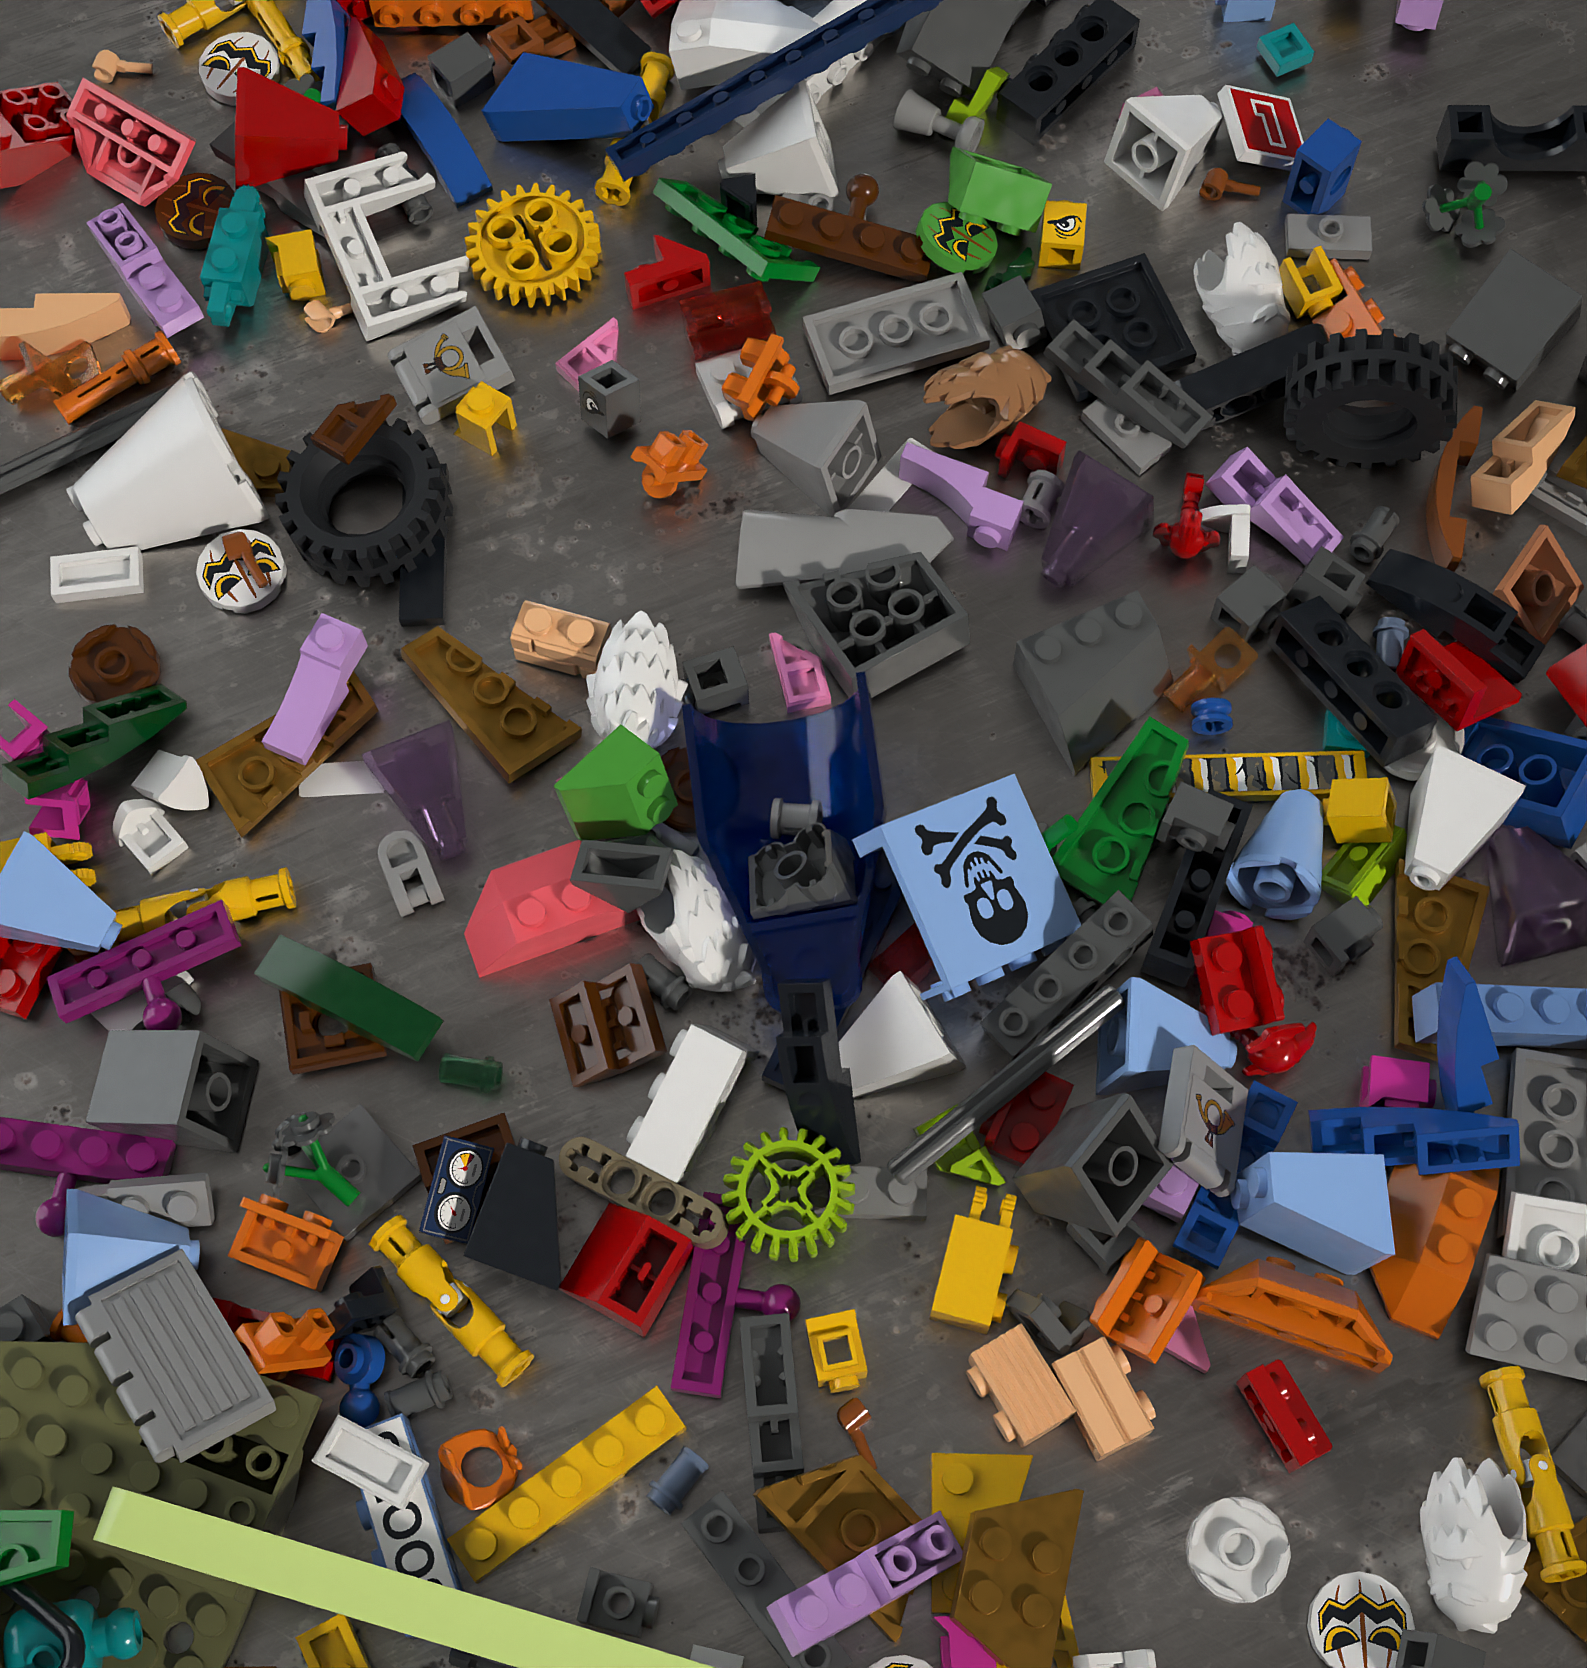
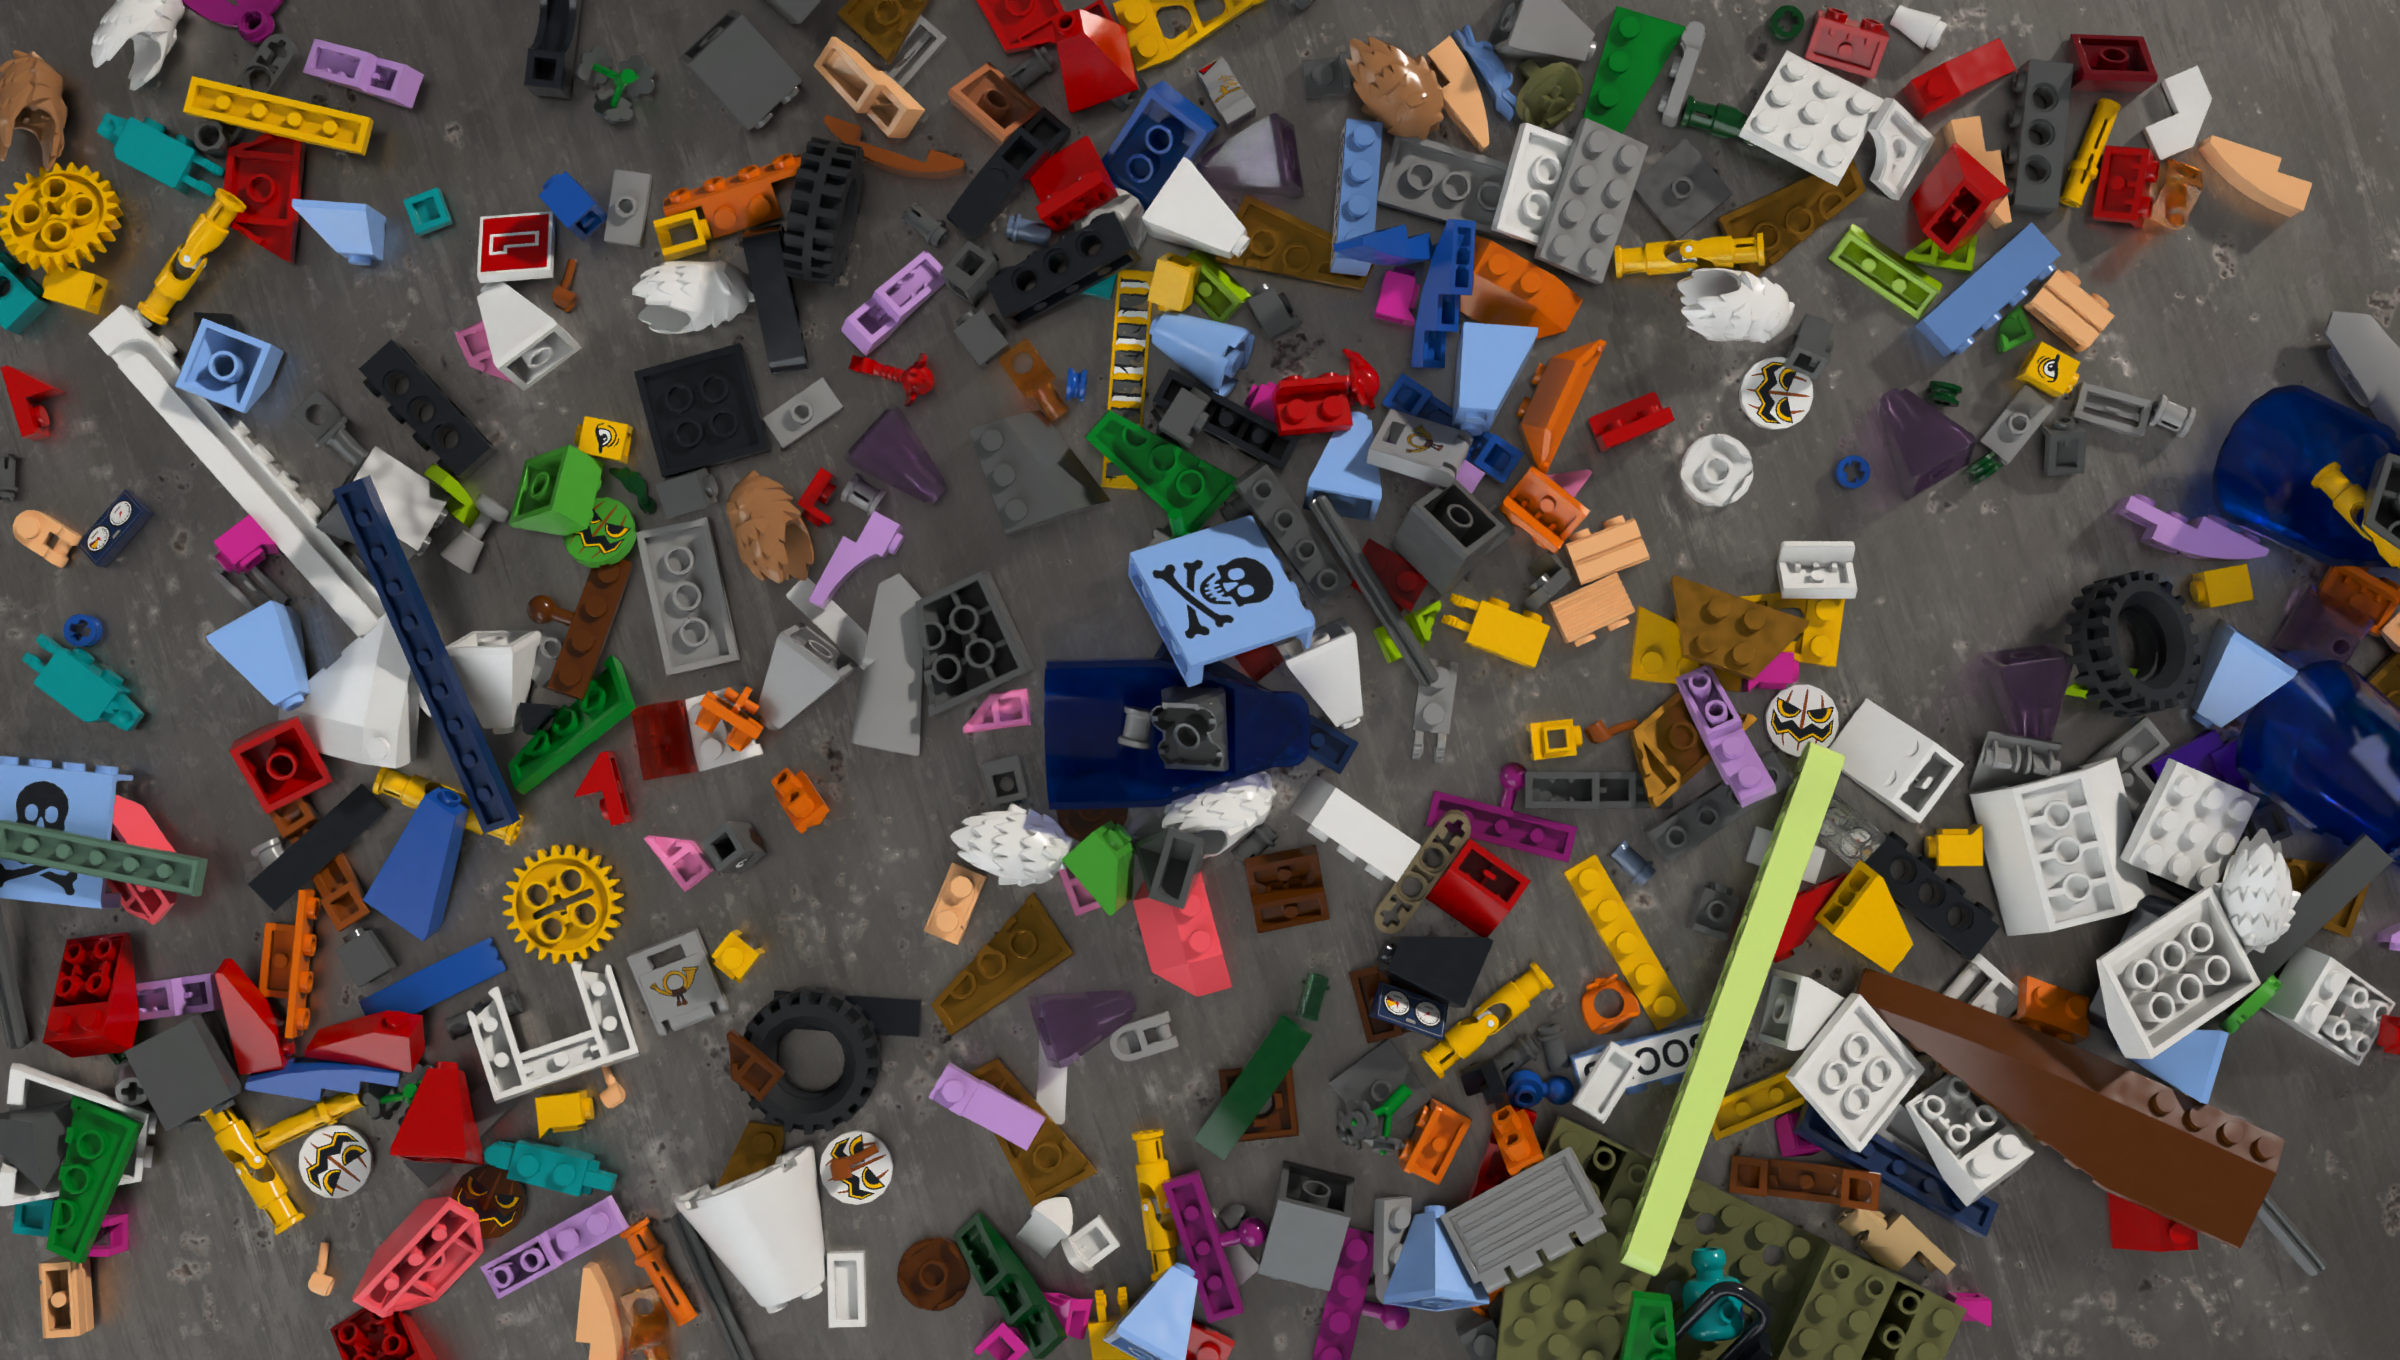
camera: 85 degrees left, 20 degrees up
lime gear [722,1127,855,1262] -> none
black slope [776,978,861,1164] -> none
dark grey slope [1043,319,1213,449] -> none
white tile [1200,504,1251,574] -> none

